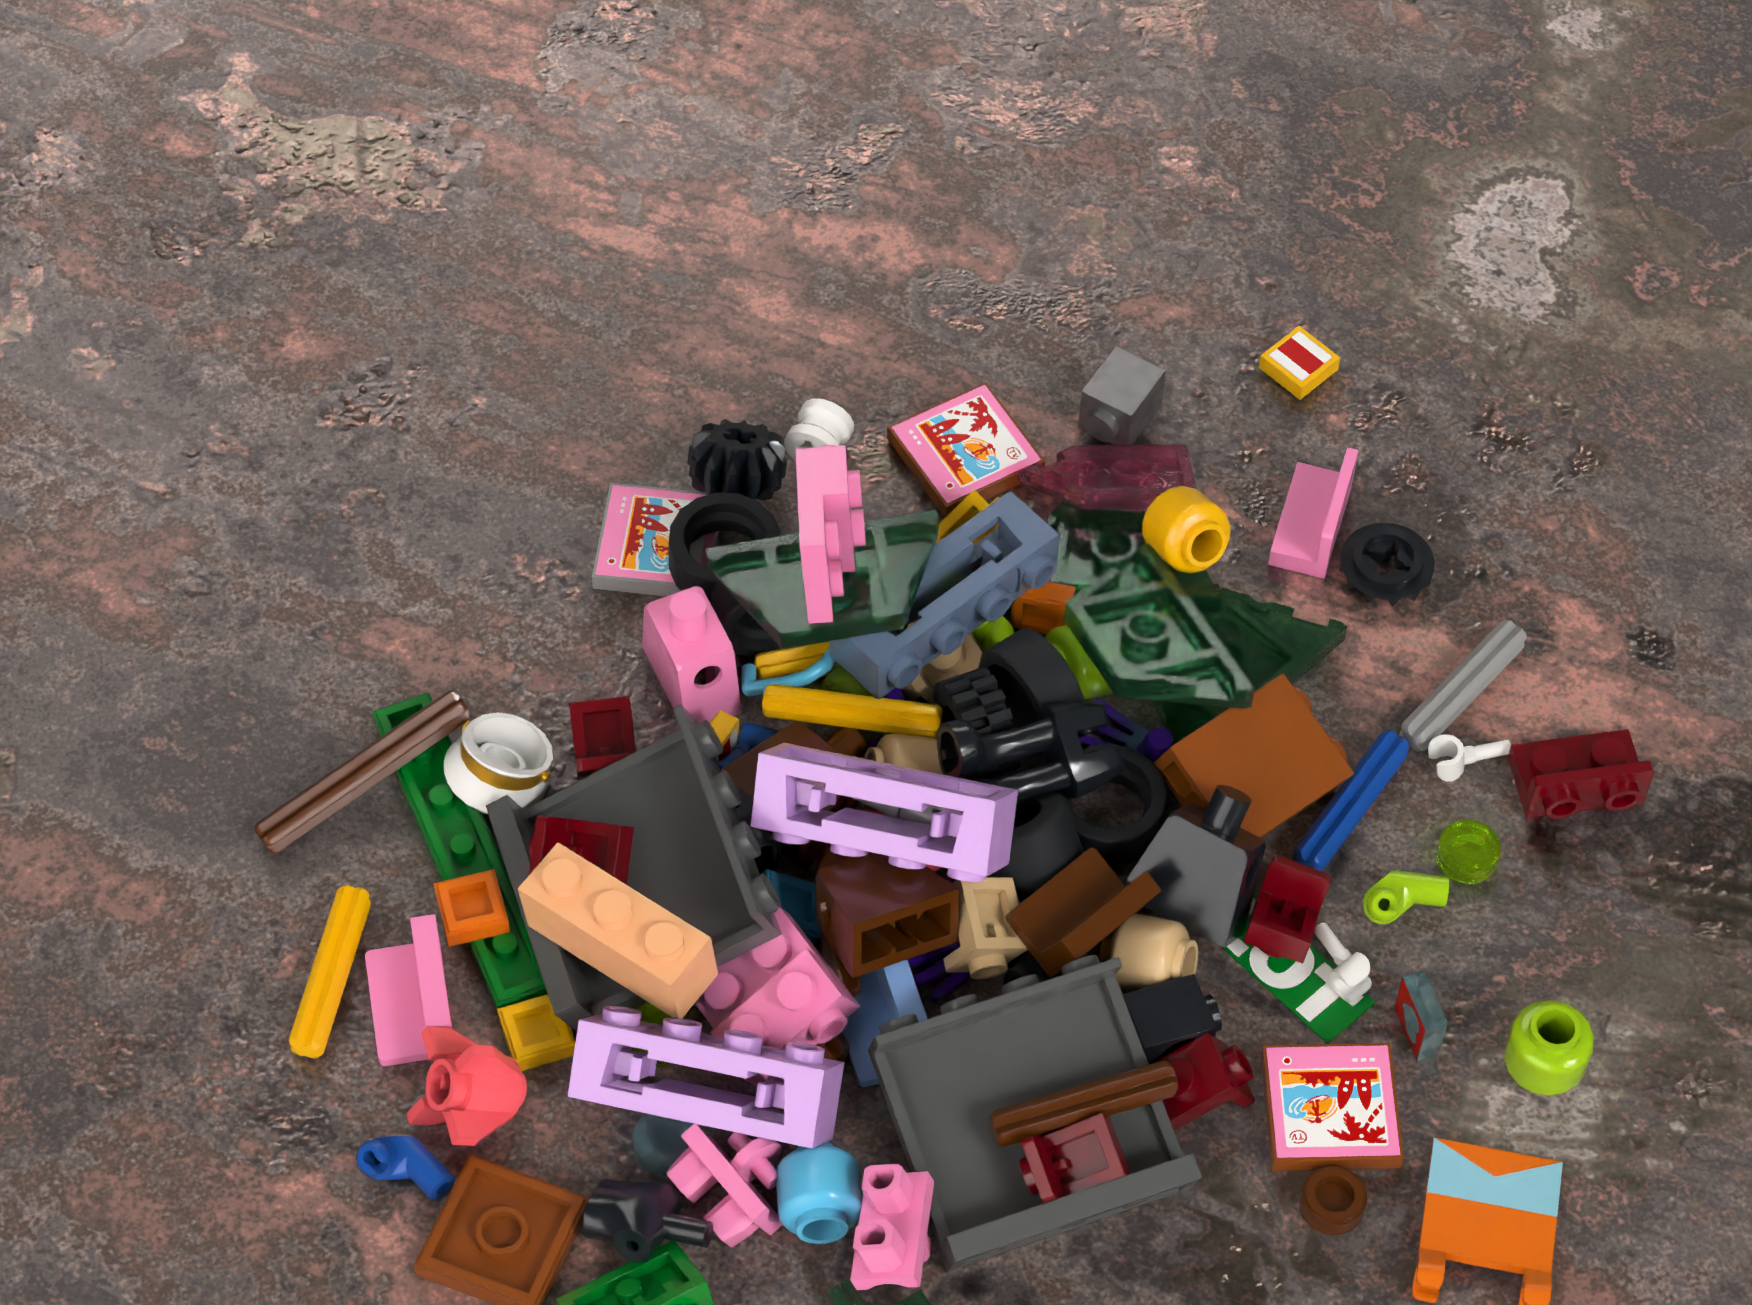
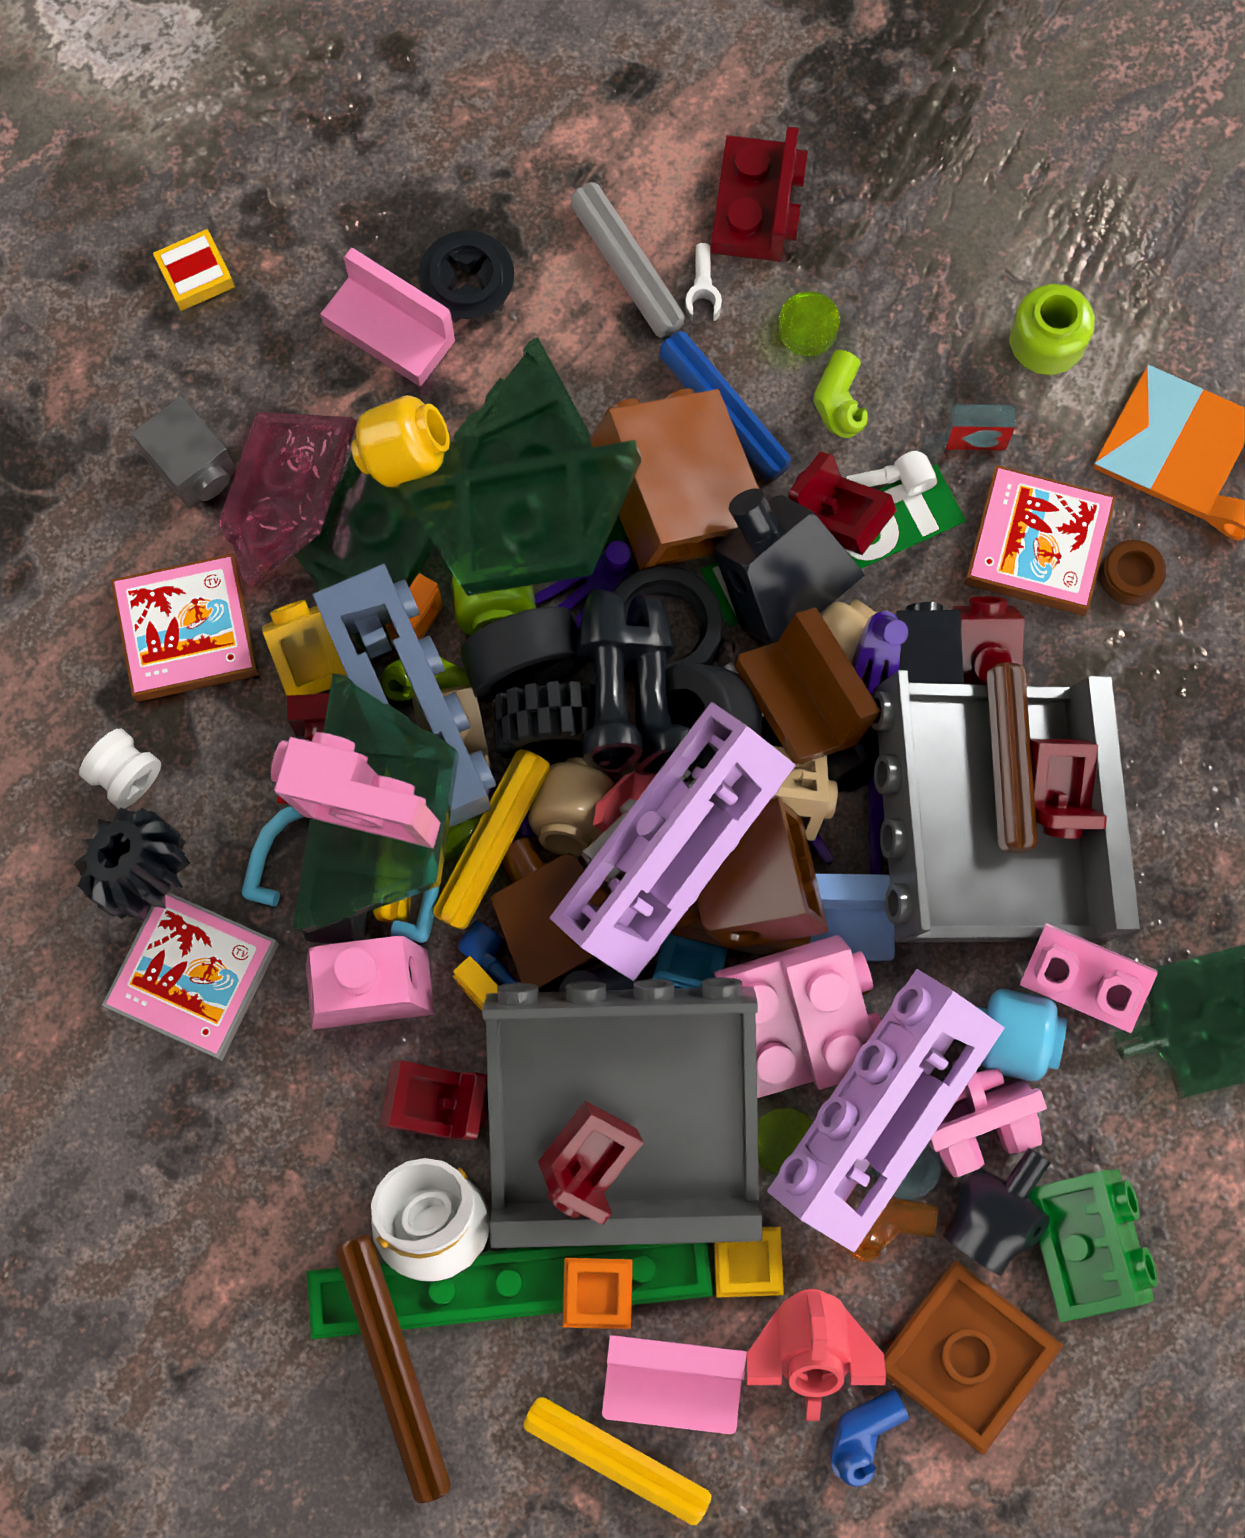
camera: 70 degrees left, 20 degrees up
light nougat brick [518,842,718,1019] -> none
black tyre [669,492,781,607] -> none
none -> clear orange arm [847,1198,938,1263]
none -> dark purple piece [851,610,908,696]

